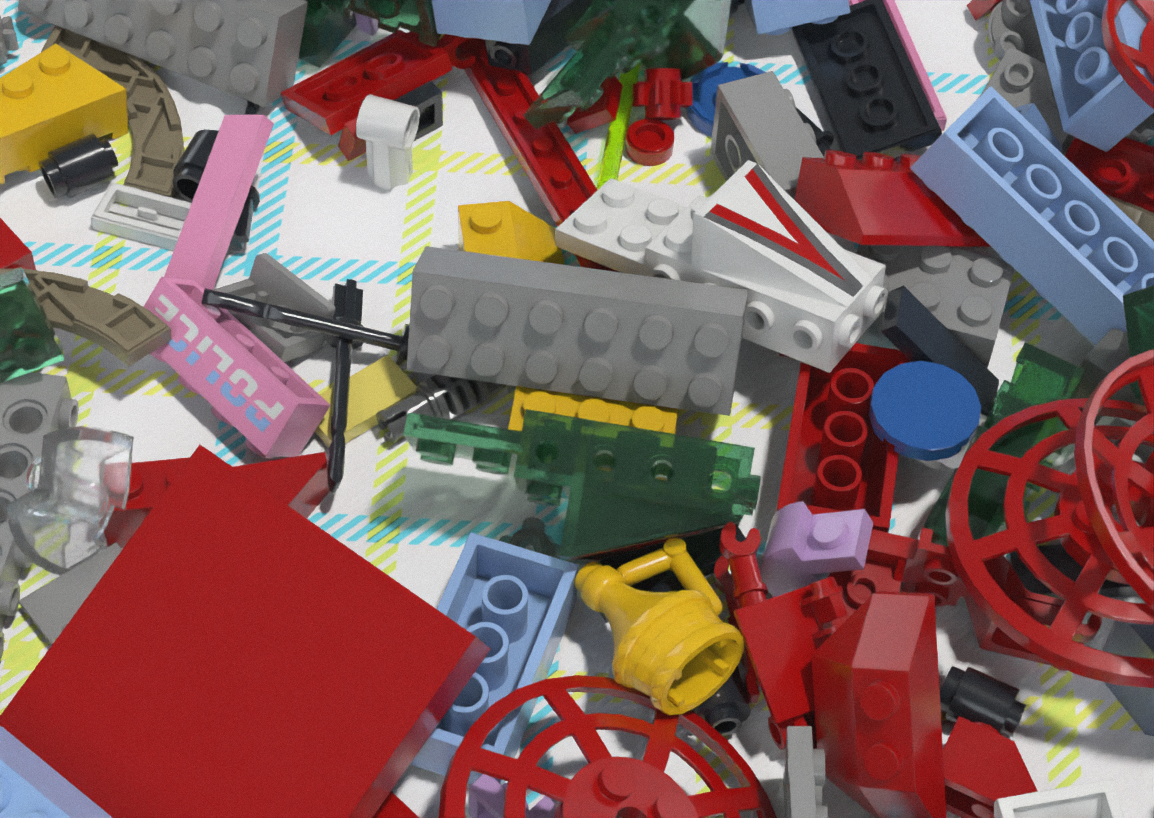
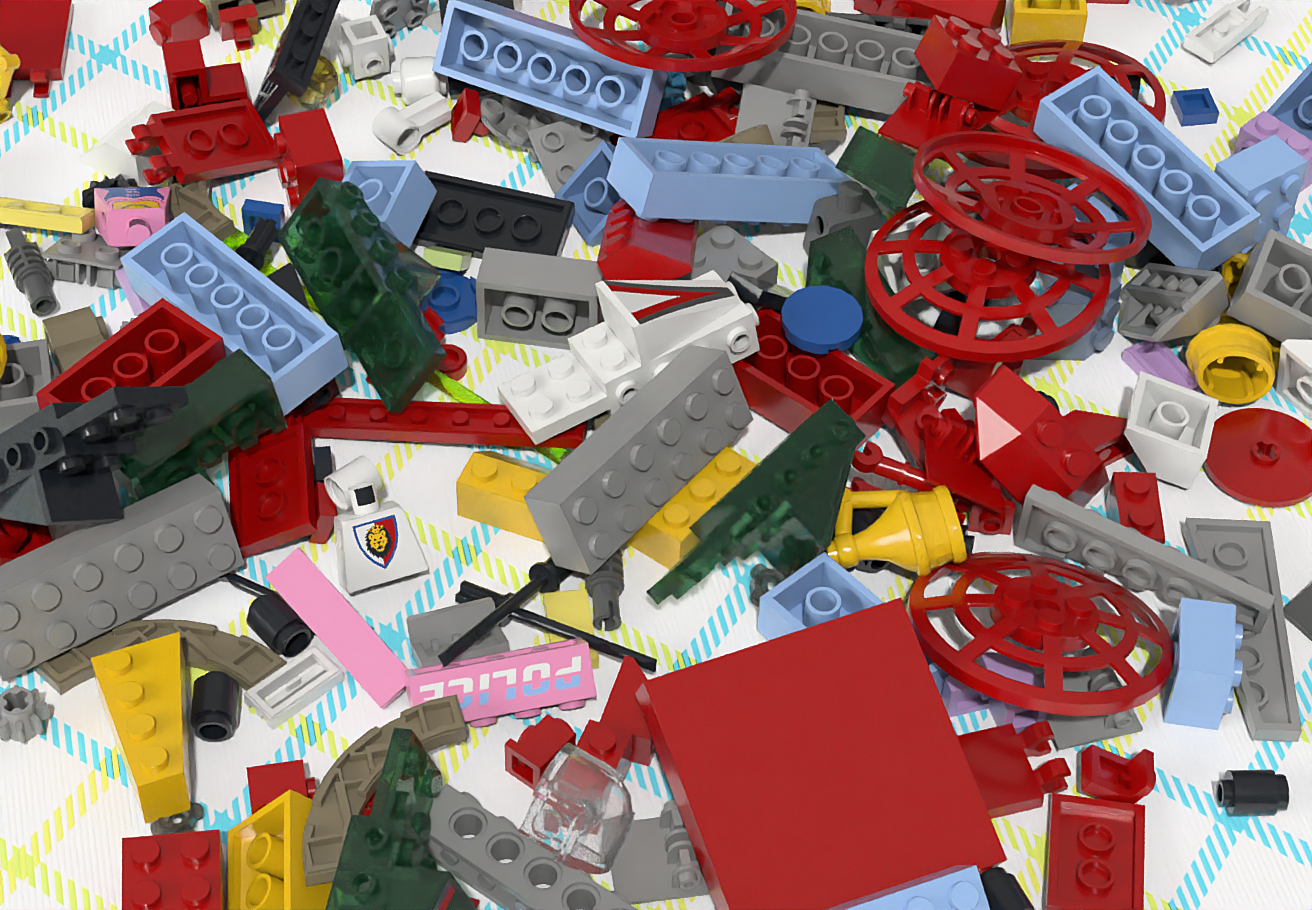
camera: 60 degrees left, 5 degrees down
lavender brick [760,501,873,597] -> none
none -> white torso [334,482,428,593]
none -> yellowish green tile [422,246,472,271]
none -> red brick [504,714,576,795]

